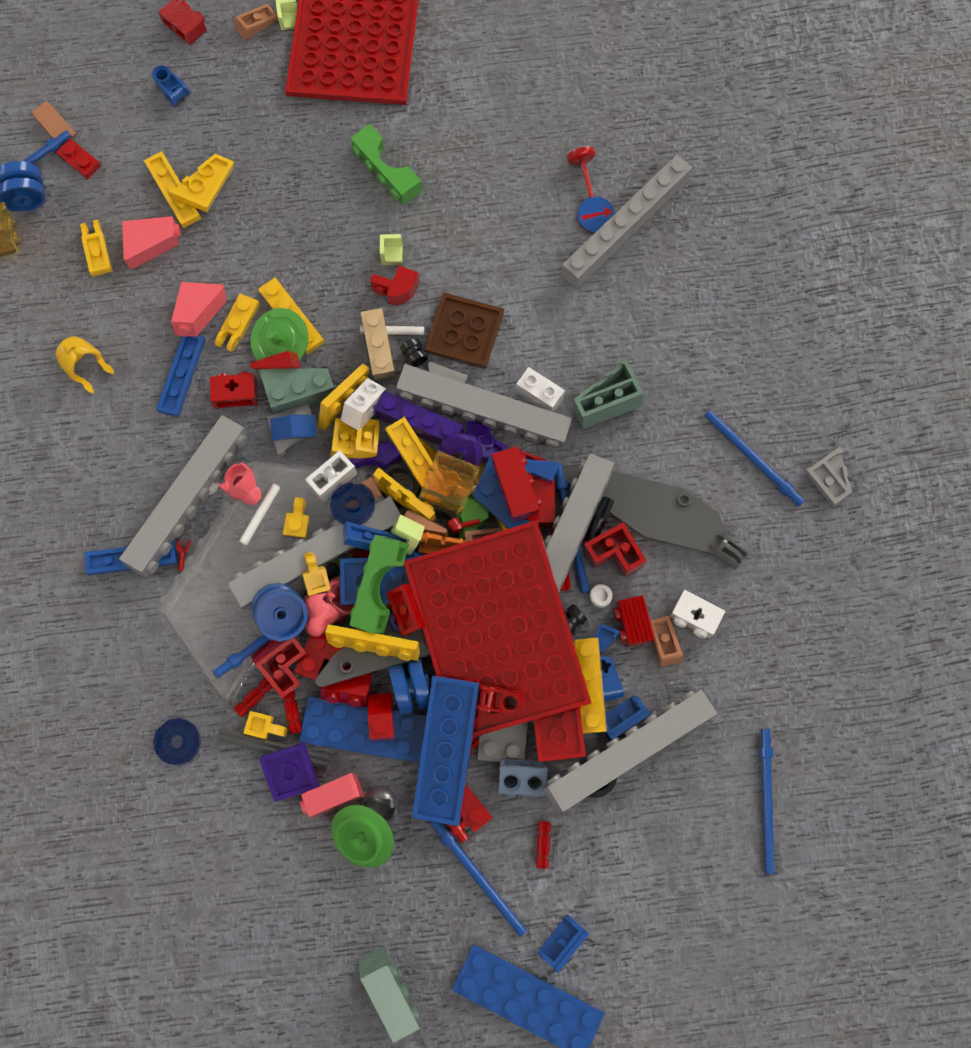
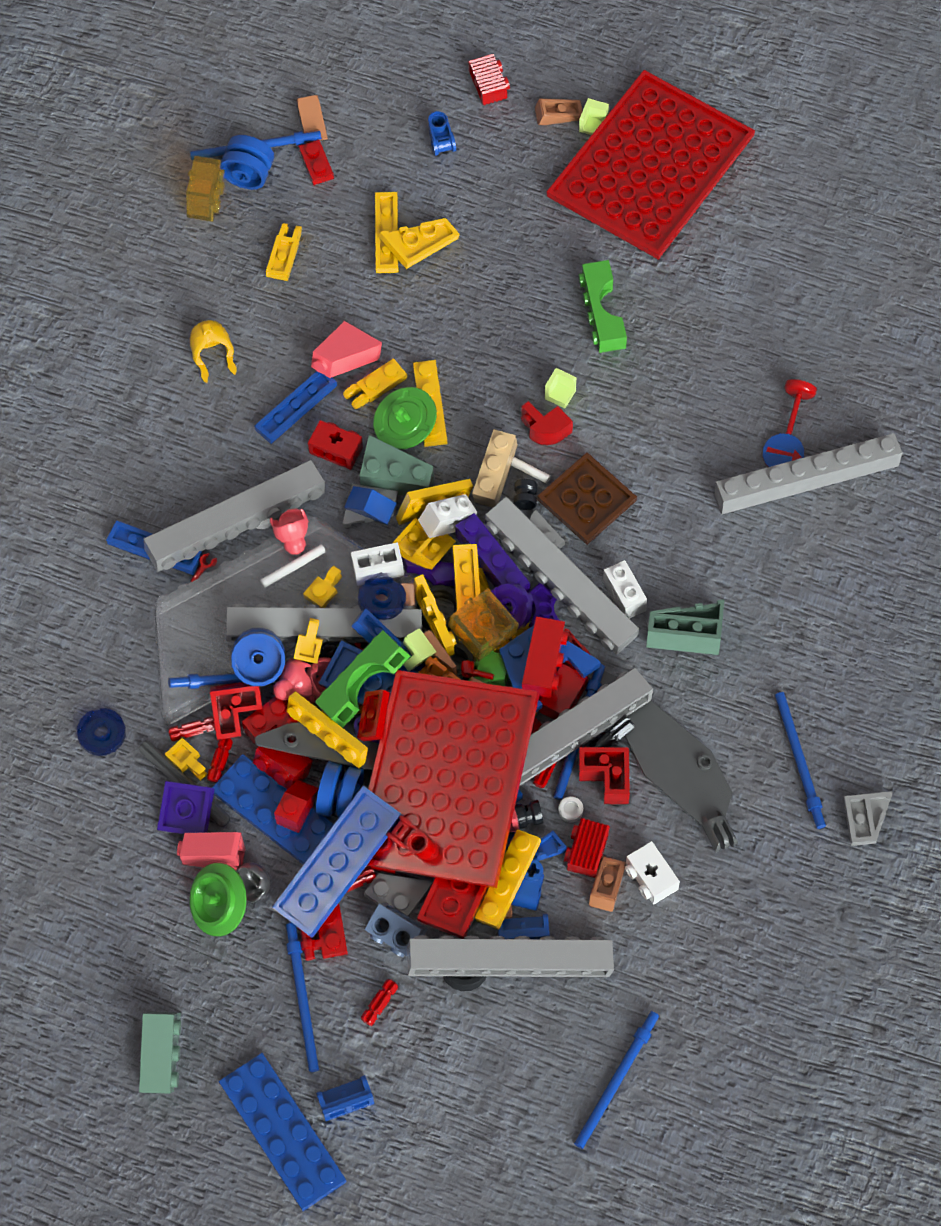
camera: 30 degrees right, 10 degrees down
coral slope [122,216,181,269] -> none
red slope [250,351,301,370] -> none

